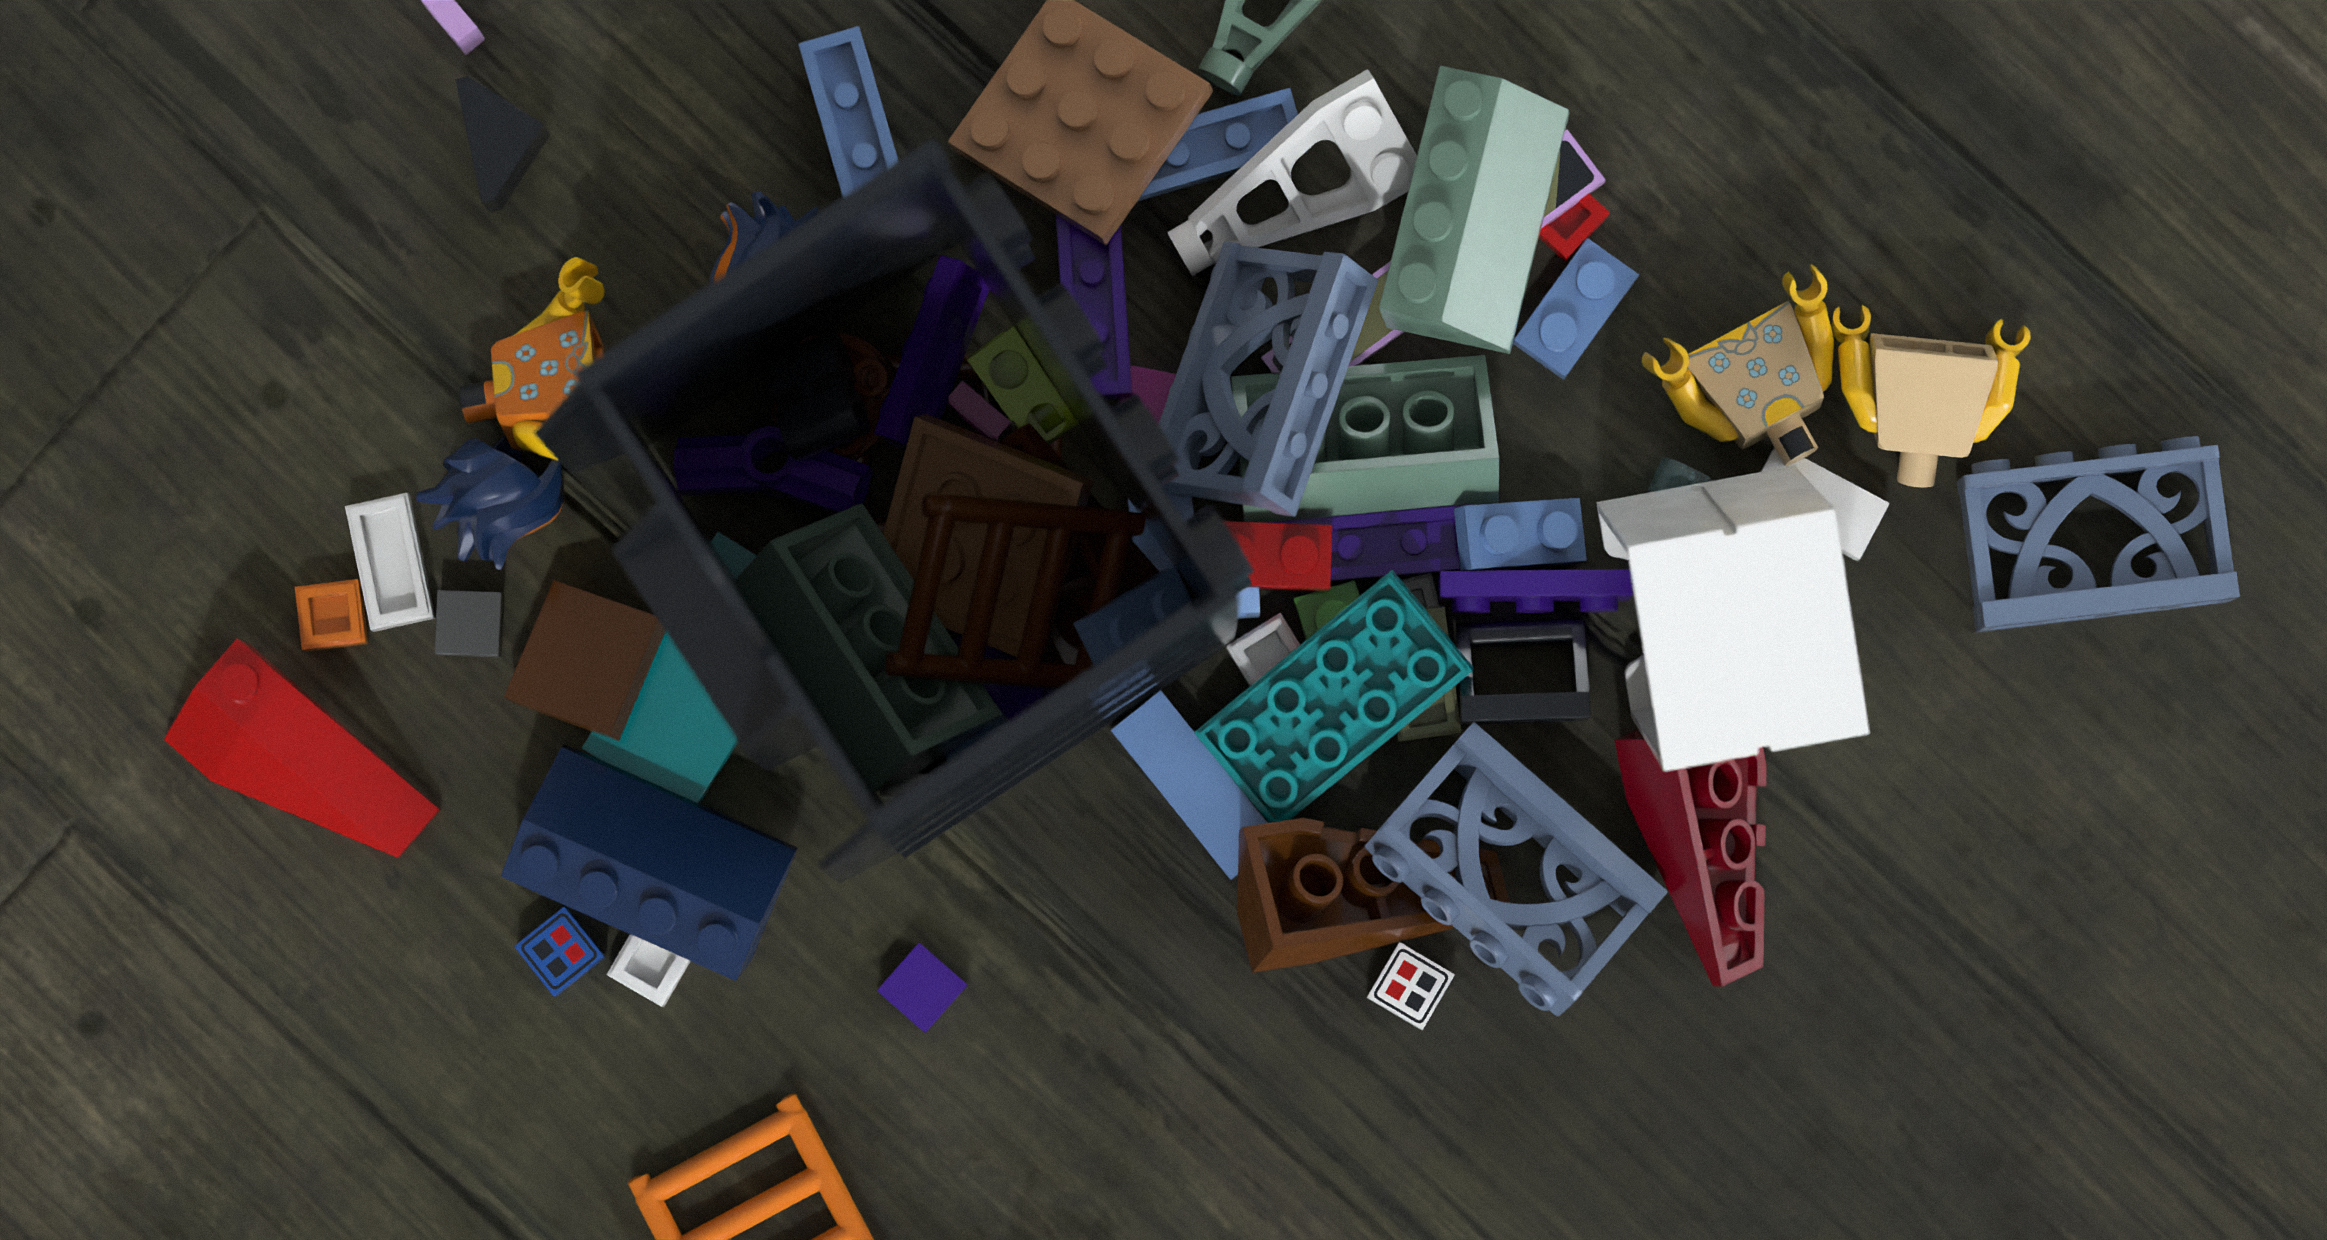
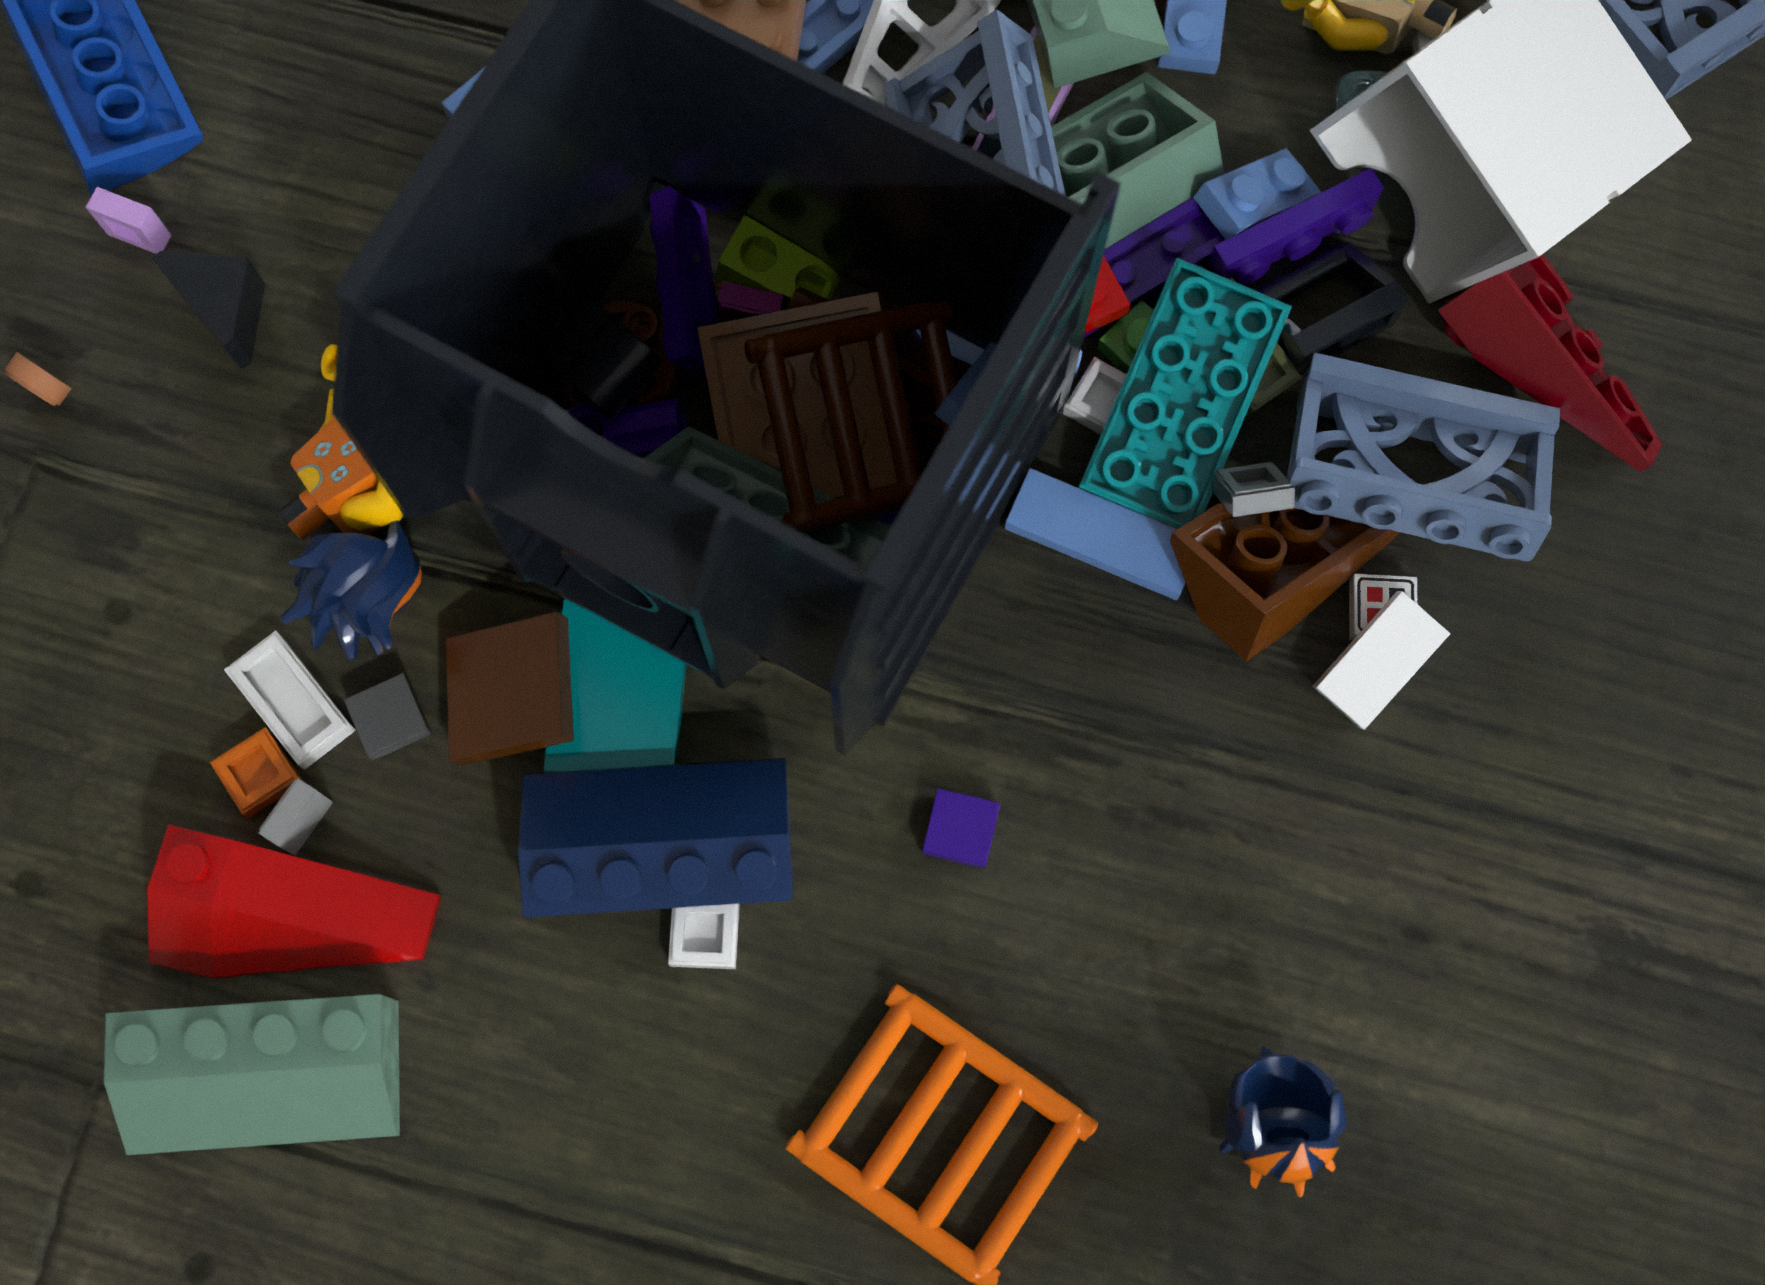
camera: 30 degrees left, 10 degrees down
blue tile [514,906,606,997] -> none
none -> nougat tile [4,352,72,406]
none -> sand green slope [104,994,400,1155]
none -> light grey tile [259,778,333,856]
none -> dark grey tile [1213,462,1295,517]
none -> white tile [1312,591,1450,730]

